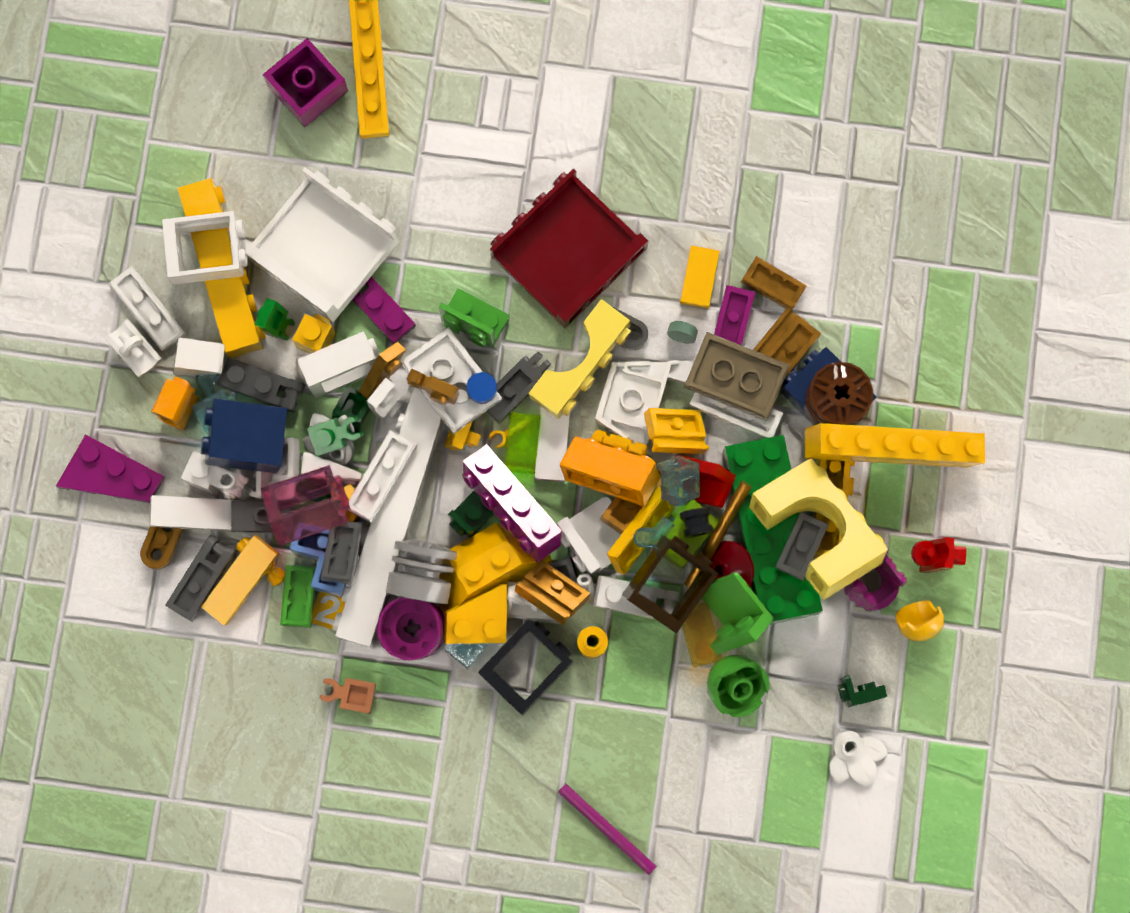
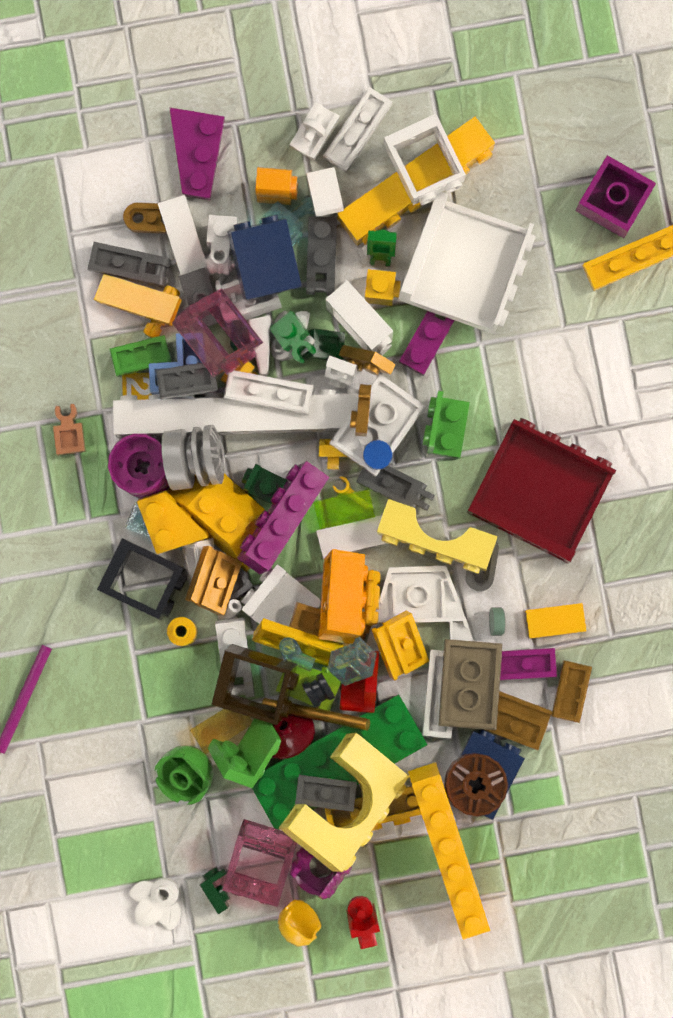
camera: 75 degrees right, 5 degrees up
none -> clear pink window [222,819,297,907]

